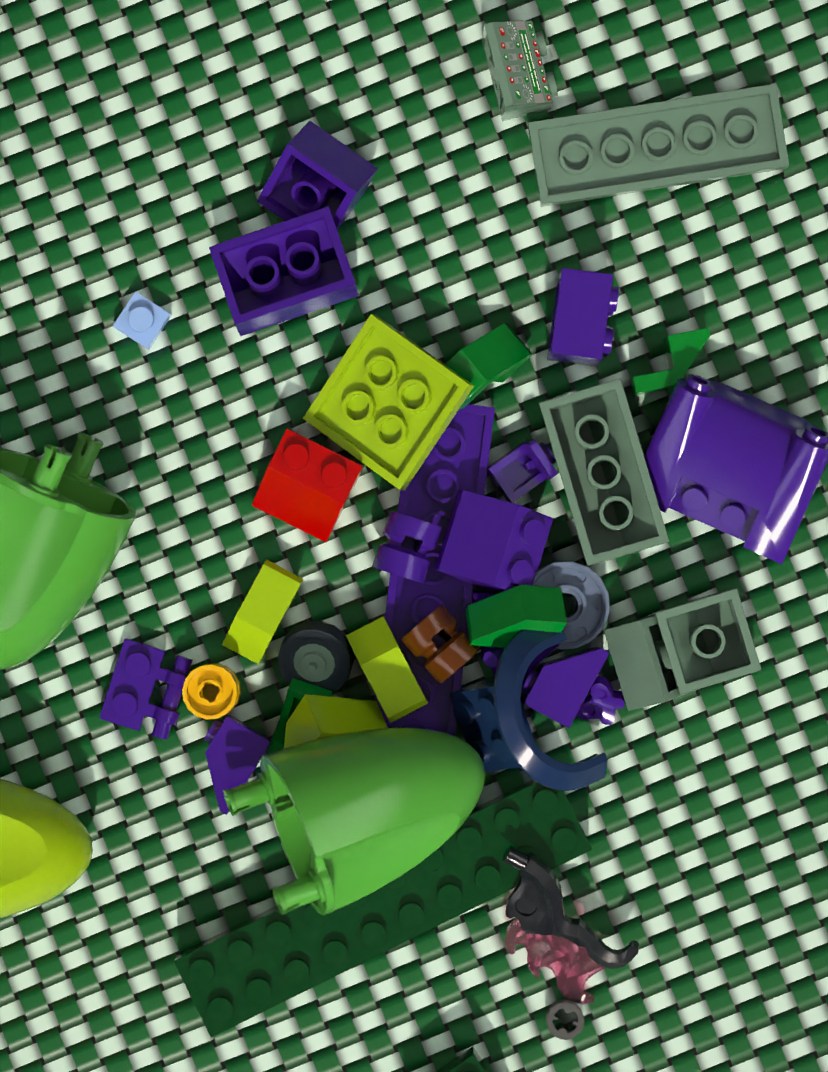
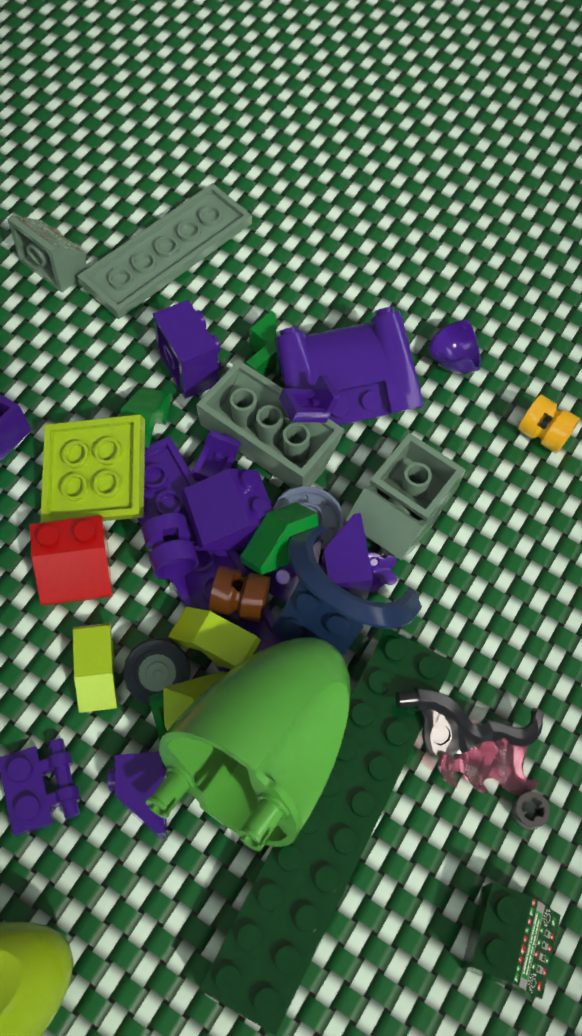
camera: 40 degrees left, 25 degrees down
yellow wheel [182,663,241,720] -> none
none -> dark purple bracket [279,375,339,423]

